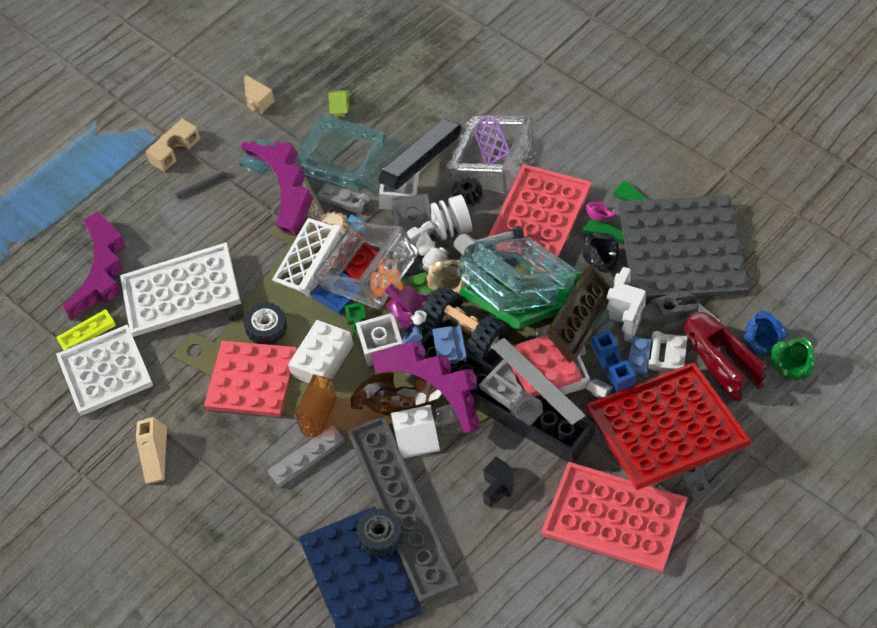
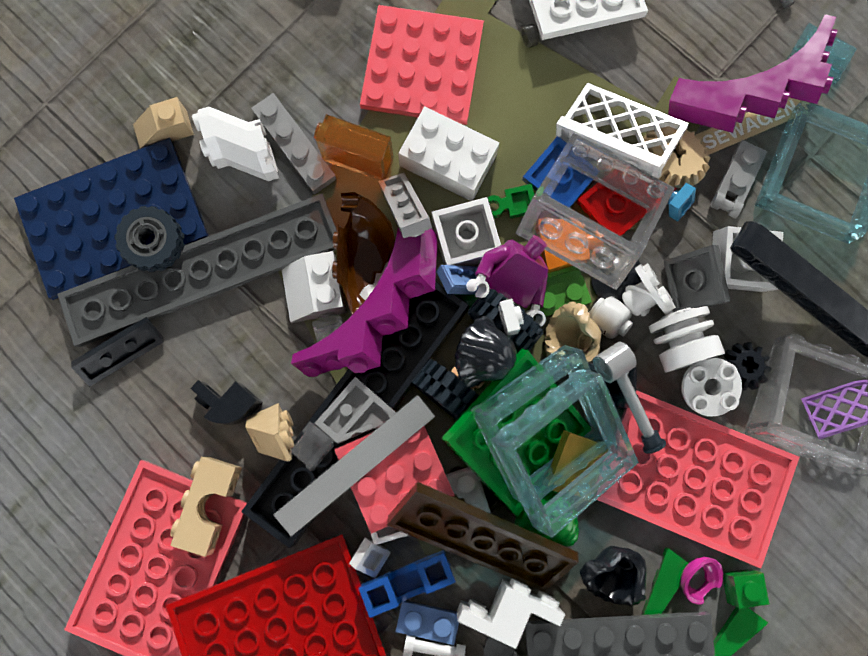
camera: 85 degrees right, 25 degrees up
black wheel [244,302,287,345] -> none
medium blue plate [432,325,467,364] -> none
none -> black plate [71,317,164,387]
none -> tan slope [133,97,194,149]
none -> tan arch [170,457,242,557]
none -> white brick [192,107,279,181]
none -> tan slope [245,403,294,461]
none -> light grey plate [378,173,432,238]
none -> black hair [454,316,517,387]
none -> white plate [498,299,523,336]
none -> white plate [682,357,742,416]
none -> green brick [723,569,770,609]

